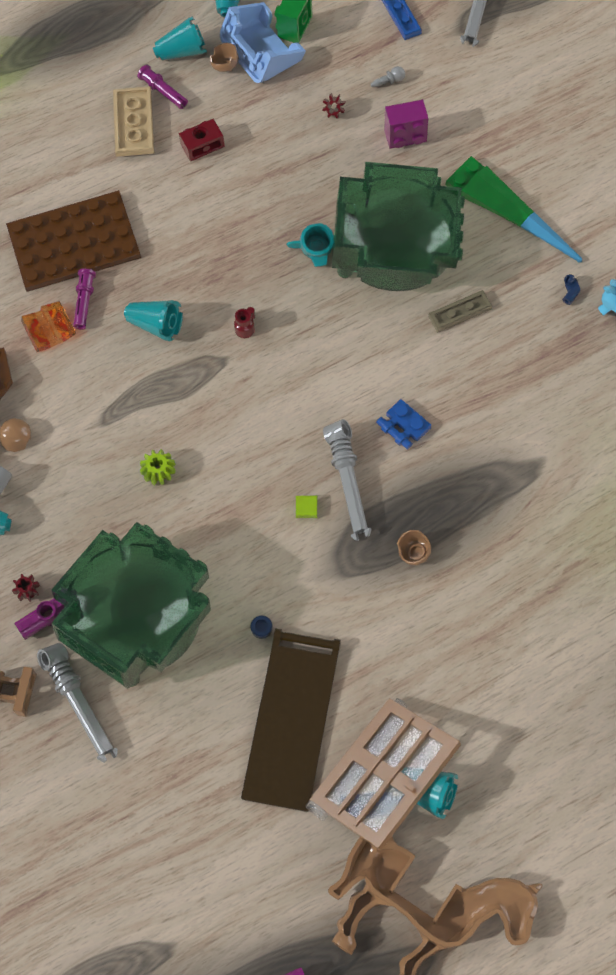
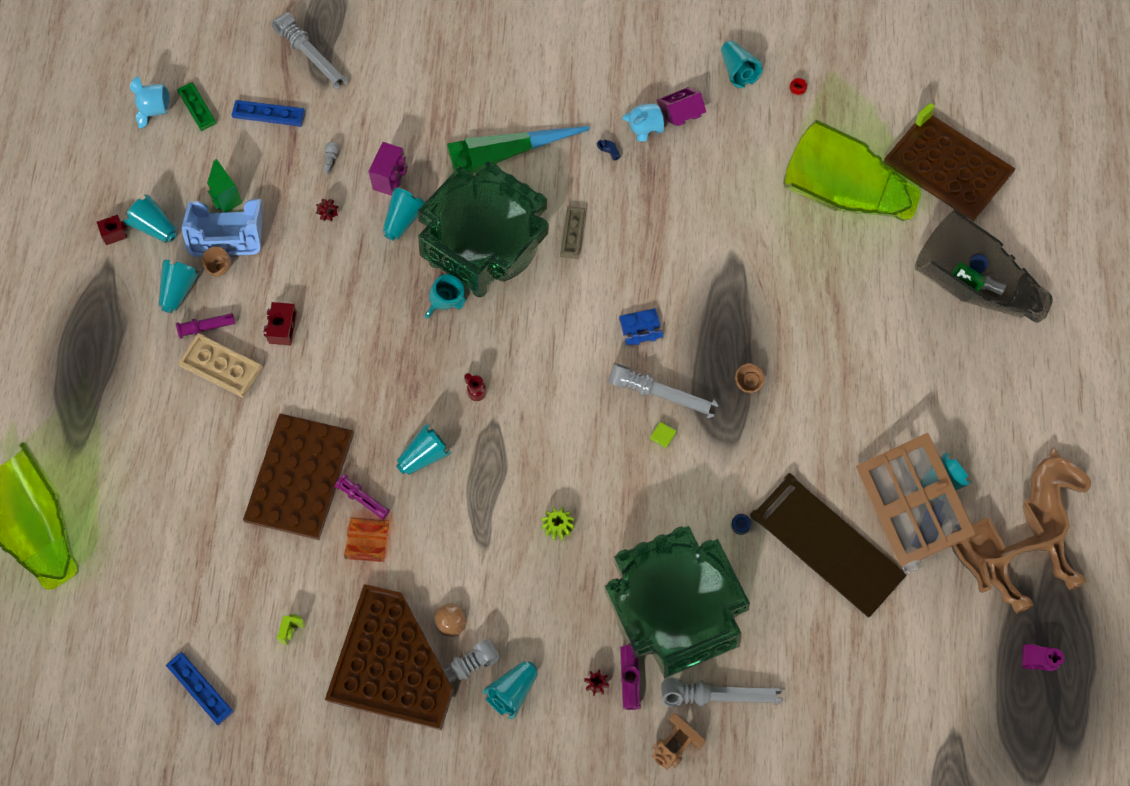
camera: 60 degrees left, 0 degrees up
none -> teal cone [382,188,427,241]

